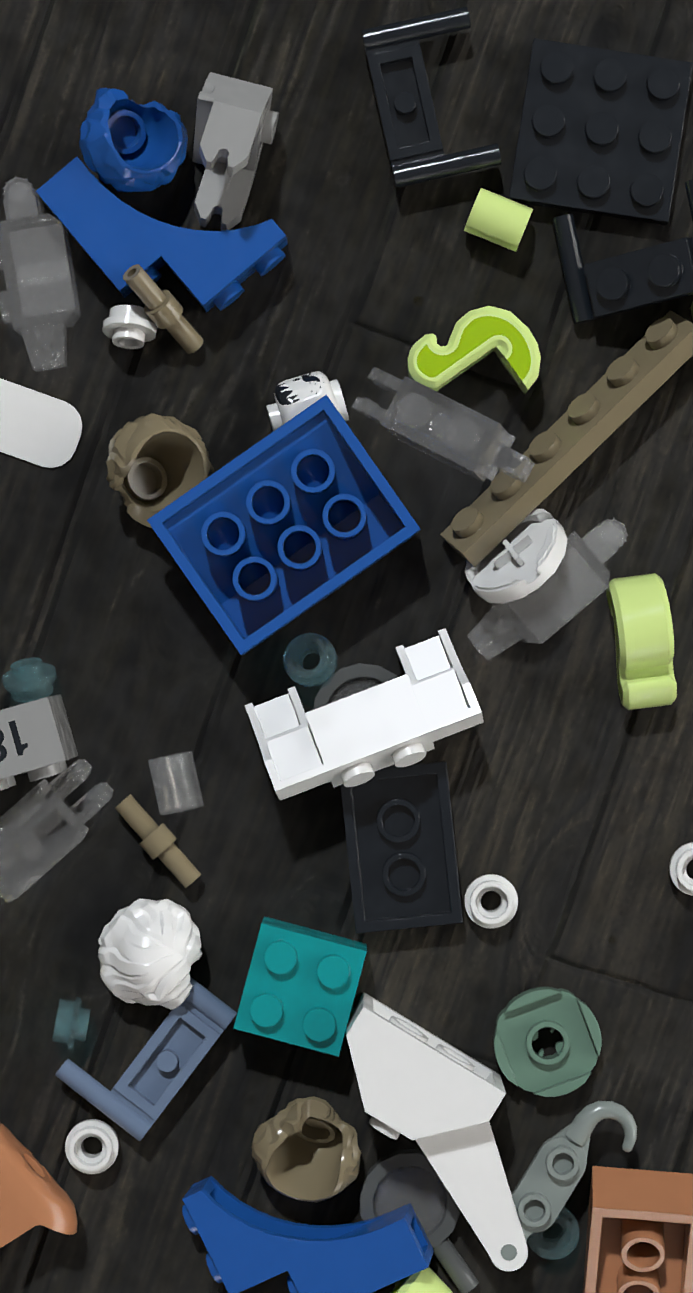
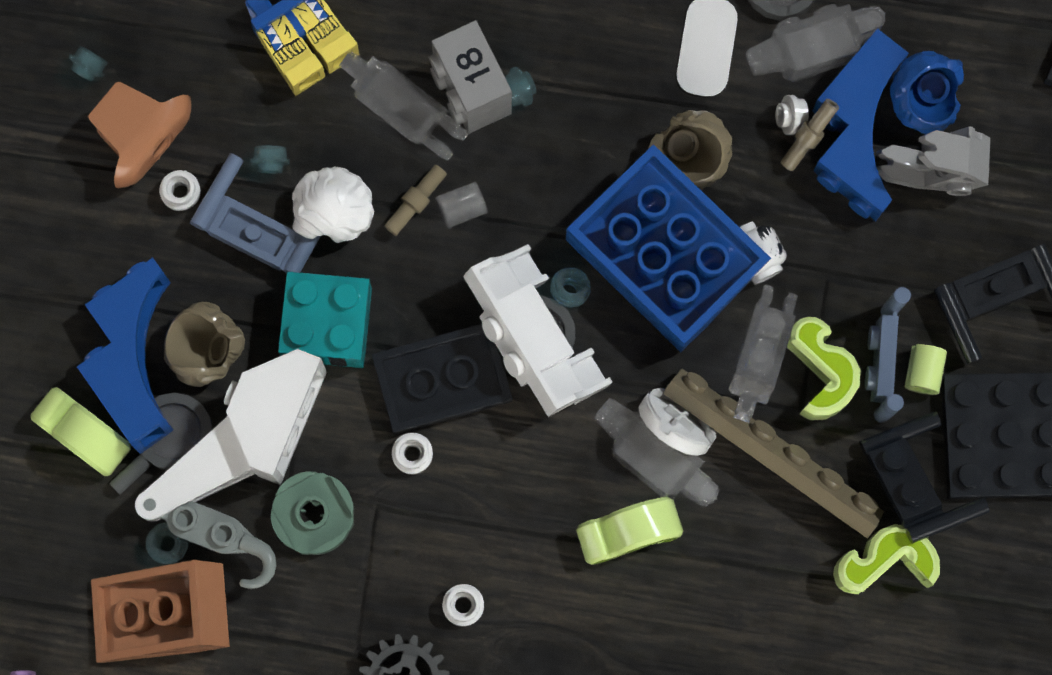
camera: 80 degrees right, 10 degrees down
none -> sand blue plate [865,287,911,423]

